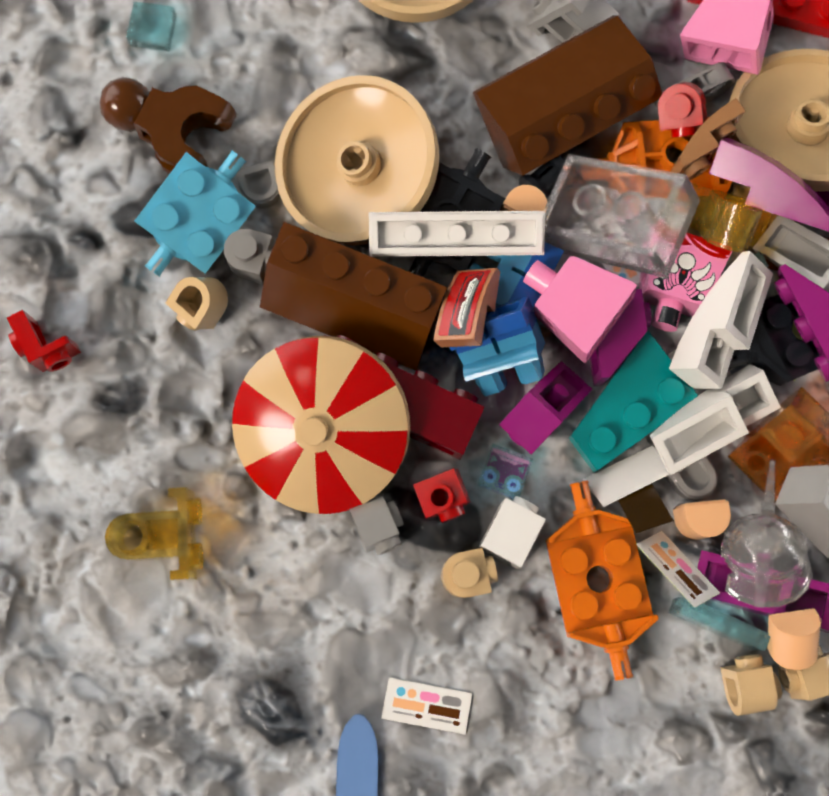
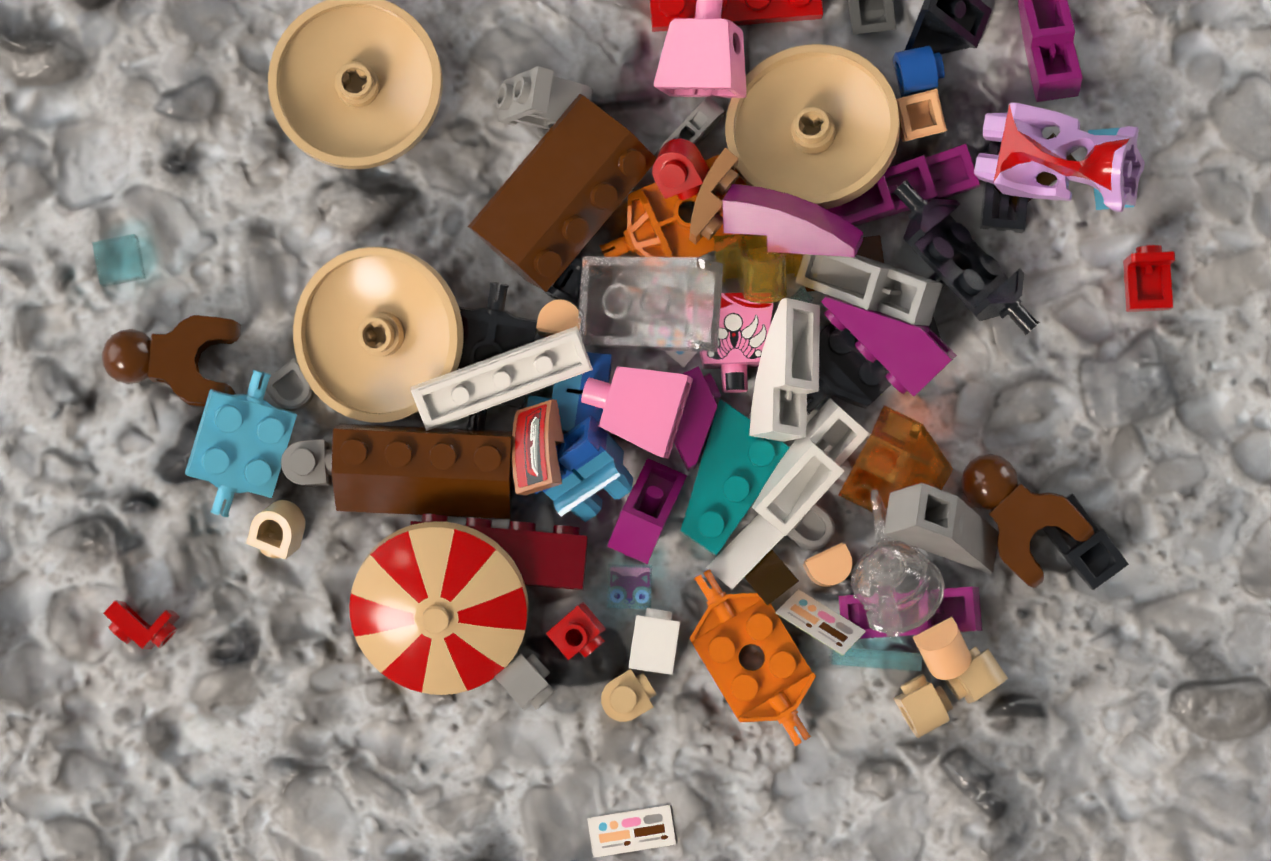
camera: 10 degrees left, 5 degrees up
clear yellow pin [105,487,204,581] -> none

